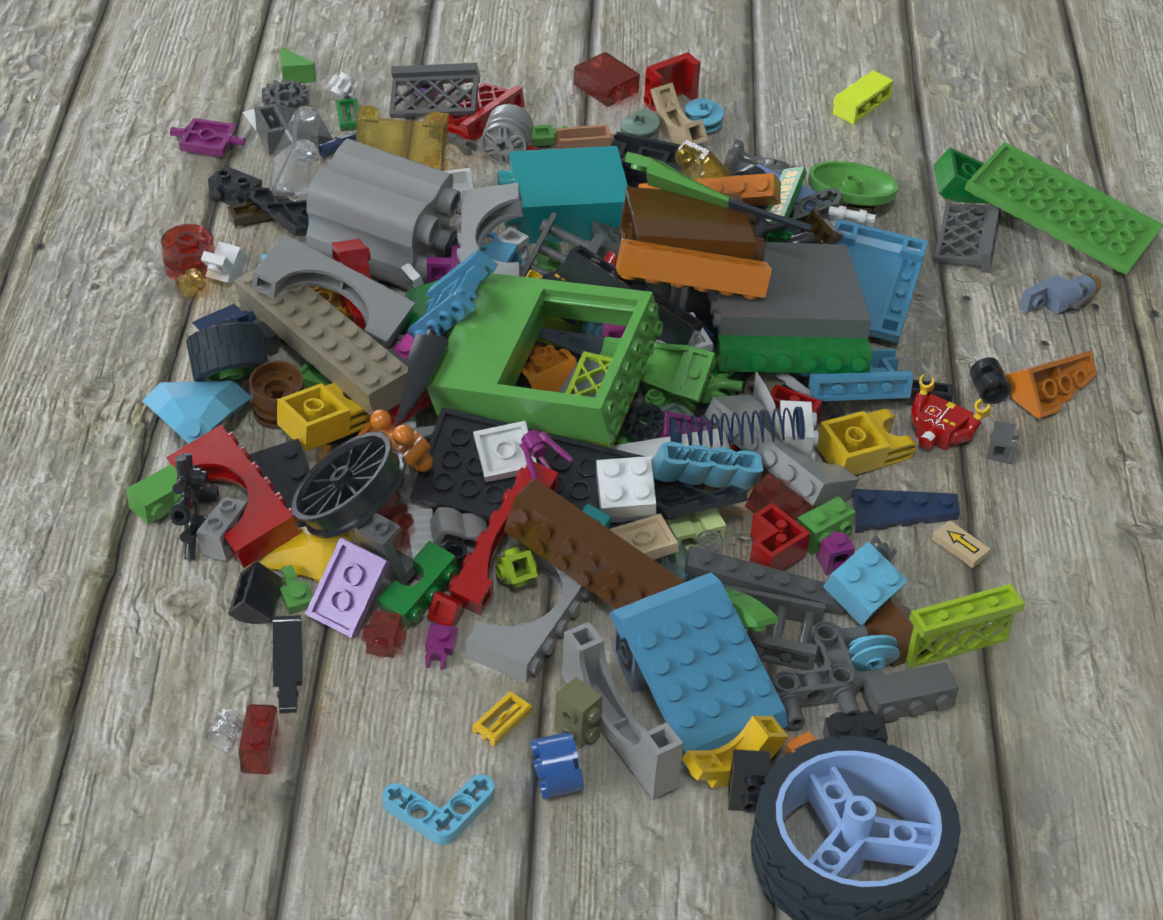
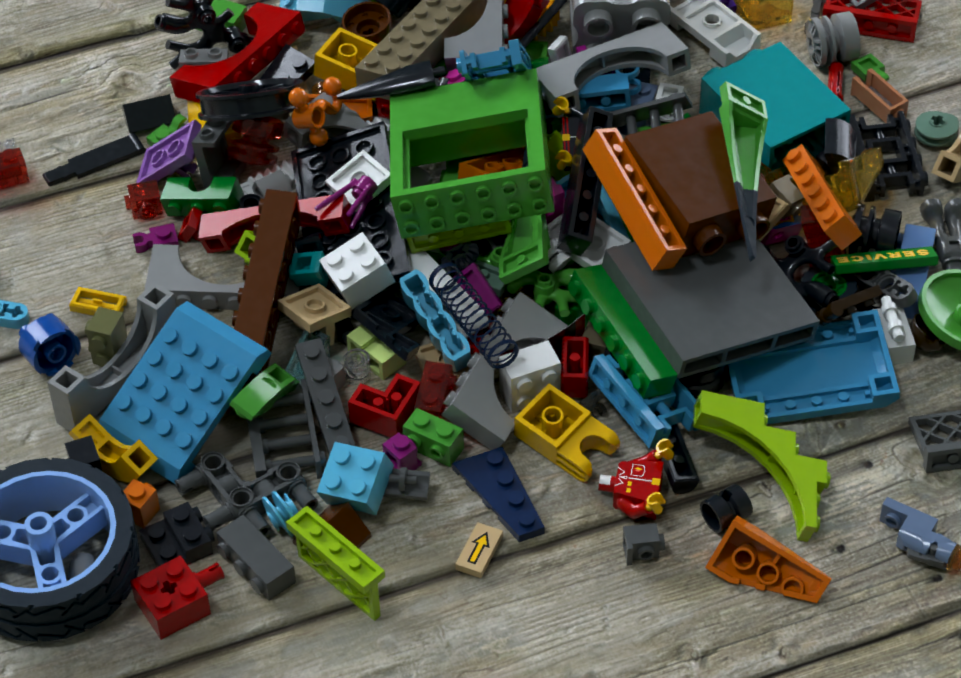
camera: 70 degrees right, 5 degrees up
none -> red brick [130,555,225,640]
none -> lime arch [693,390,831,542]

